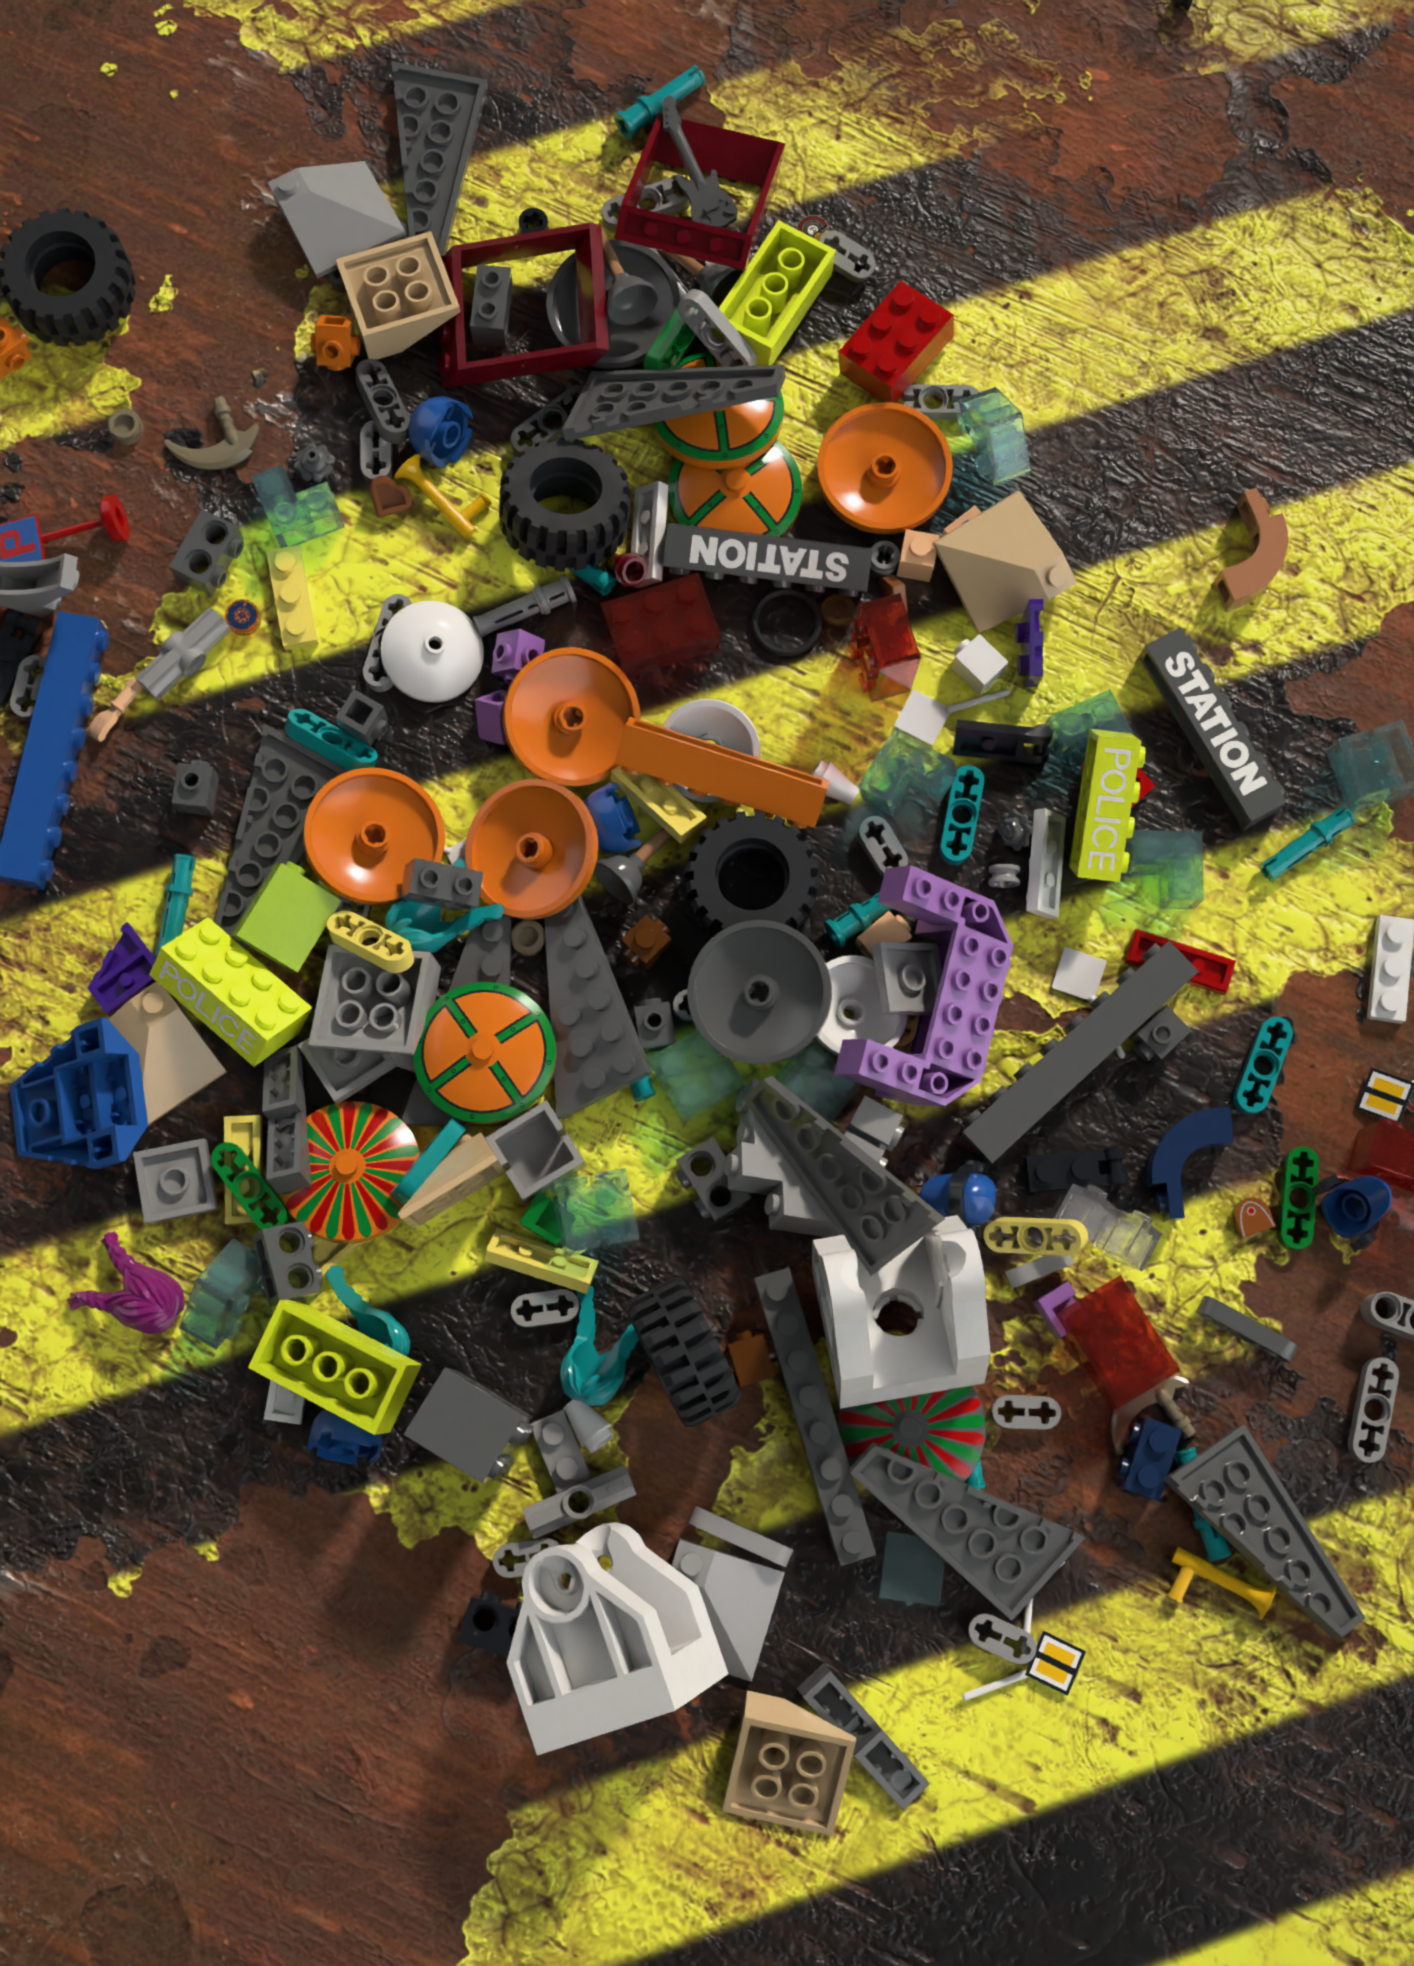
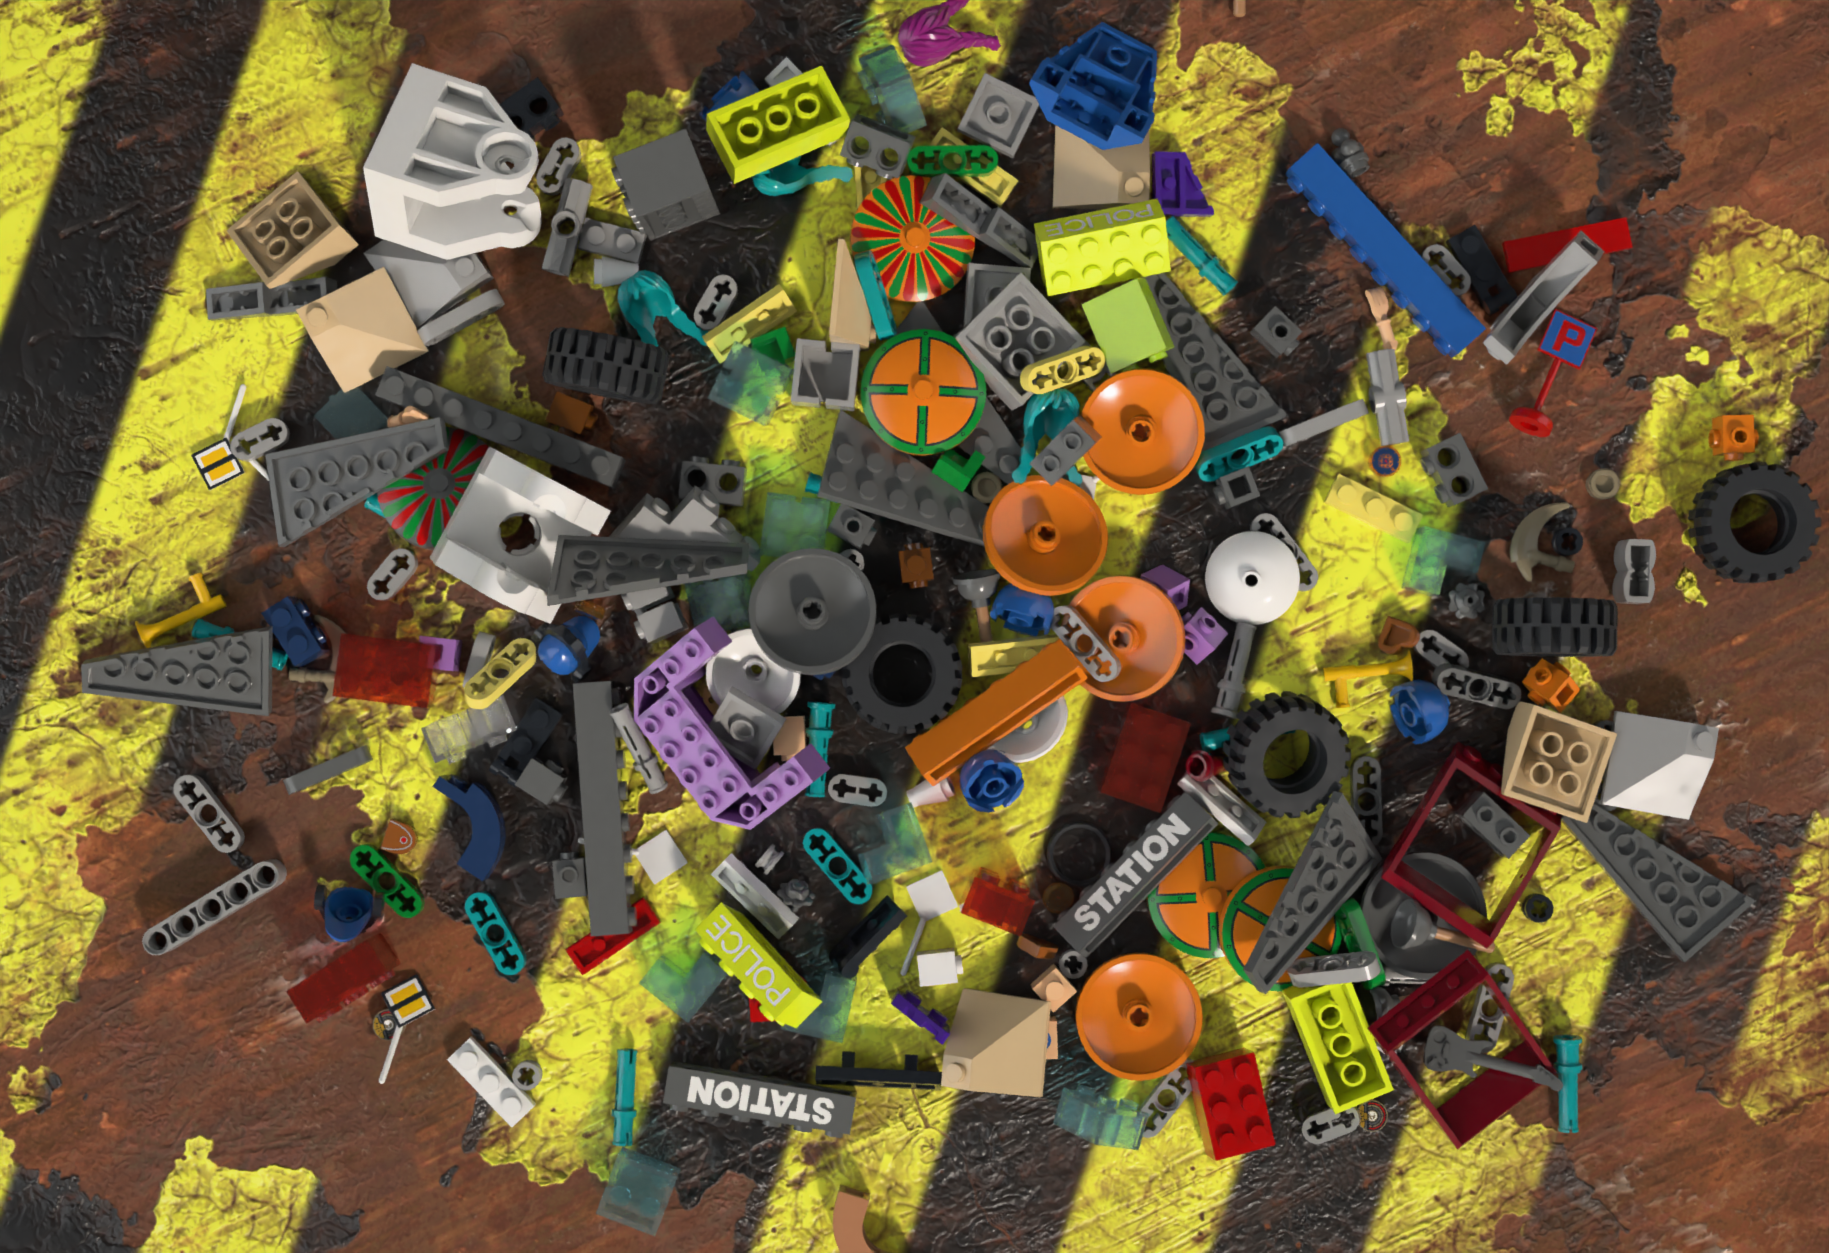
camera: 130 degrees right, 10 degrees up
none -> tan slope [296,267,429,393]
none -> light nougat piece [387,406,429,428]
none -> light grey bush [512,1060,543,1090]
none -> dark grey brick [515,757,568,805]
none -> light grey pin [609,703,668,794]
none -> black hinge [815,1051,942,1091]
none -> green panel [932,449,986,493]
none -> blue cylinder [960,749,1024,813]
none -> light grey beam [1051,605,1121,682]
none -> light grey beam [1279,399,1369,447]
none -> black tyre [1492,597,1618,657]
none -> black bush [1551,527,1583,556]
none -> light grey brick [1612,539,1656,604]

